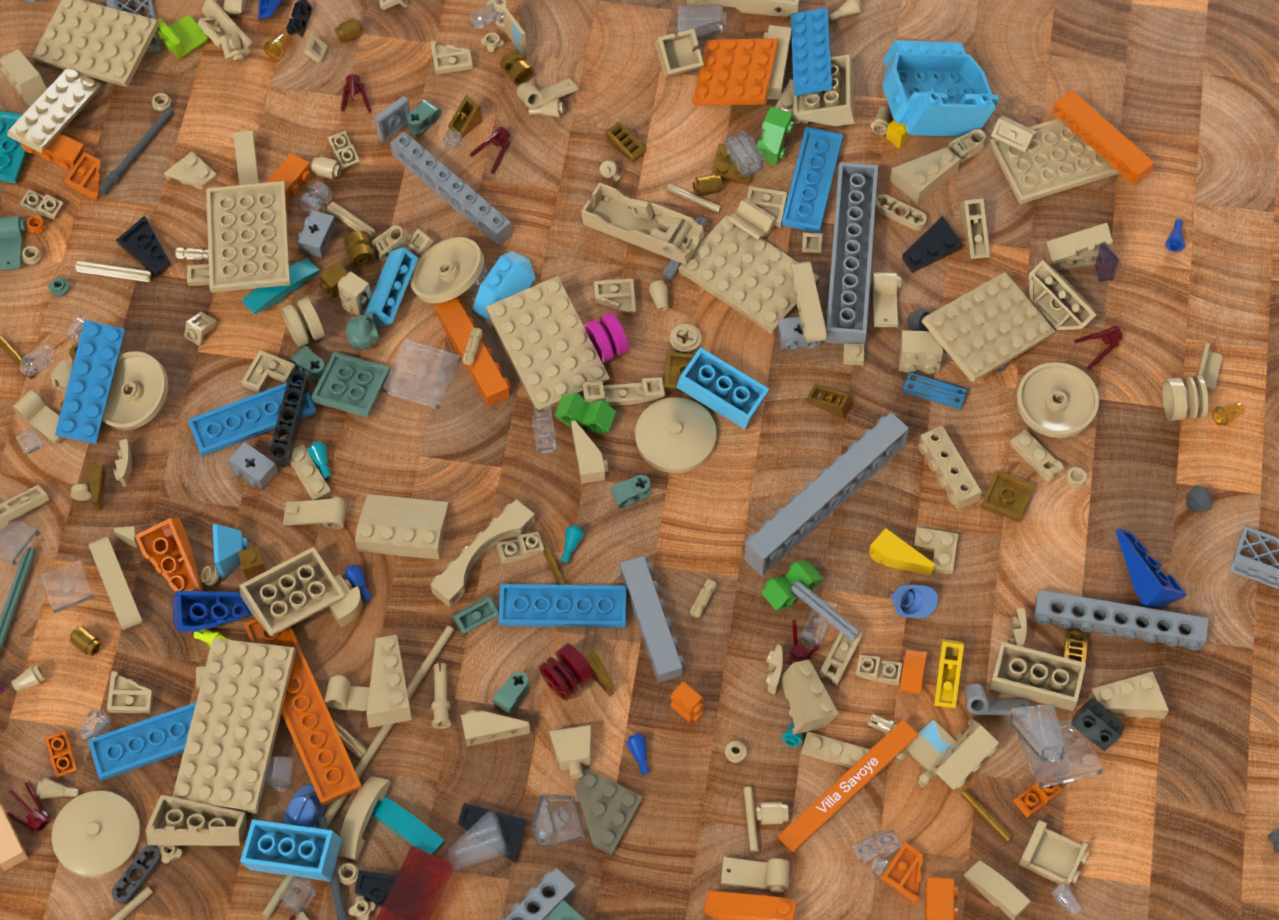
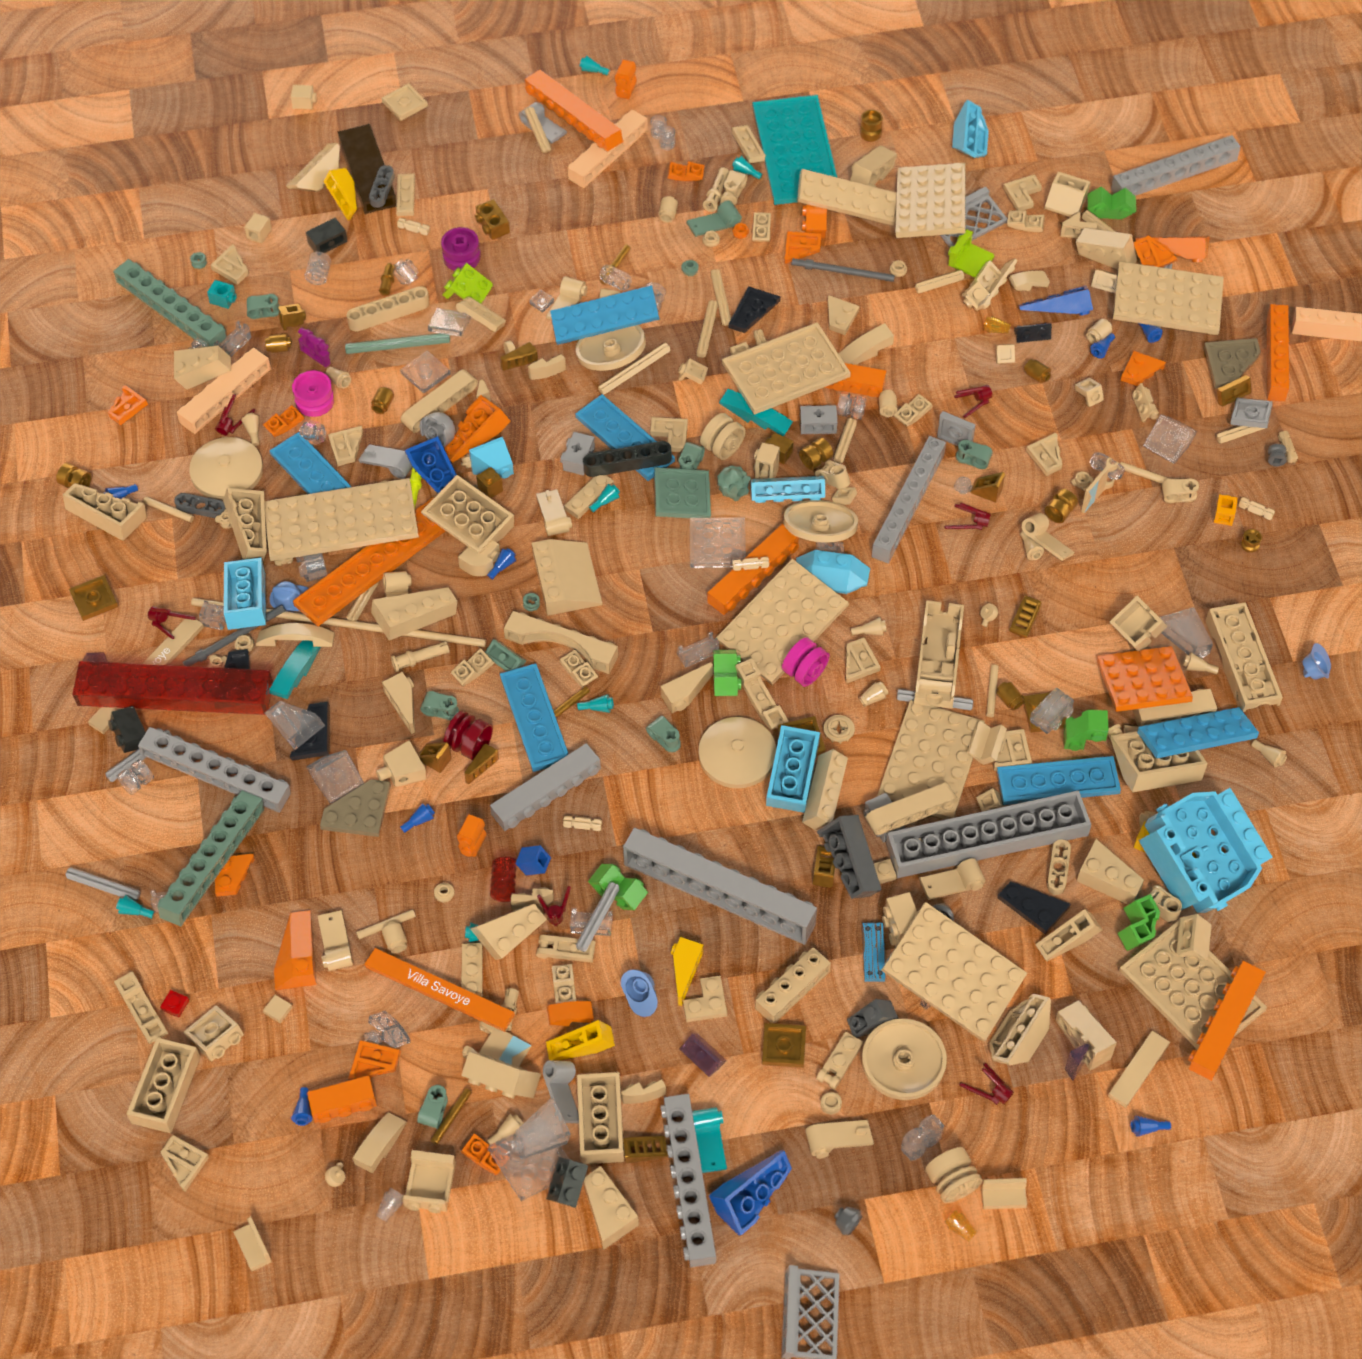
camera: 70 degrees right, 5 degrees down
none -> dark pink wheel [292,370,334,417]
none -> light grey door [358,444,412,479]
none -> sand green piece [417,1085,448,1129]
none -> pearl gold slope [418,742,451,773]
none -> light grey cylinder [419,412,456,447]
none -> tan slope [451,648,495,686]
none -> tan cone [487,1114,524,1146]
none -> clear red piece [490,856,517,902]
none -> blue brick [515,845,551,876]
none -> sand green bush [523,593,540,611]
none -> tan axle [598,343,670,395]
none -> slope [680,1033,726,1077]
none -> teal door [692,1107,727,1173]
none -> tan axle [697,300,718,358]
none -> tan brick [802,749,848,831]
none -> tan door [805,1120,874,1159]
none -> dark grey wedge [817,815,882,899]
none -> dark grey slope [847,999,898,1038]
none -> tan cone [851,617,887,636]
none -> clear brick [901,1115,944,1161]
none -> tan axle [915,270,964,293]
none -> tan tile [1108,1031,1170,1108]
none -> bright green brick [1118,894,1160,951]
none -> tan cone [1182,652,1219,674]

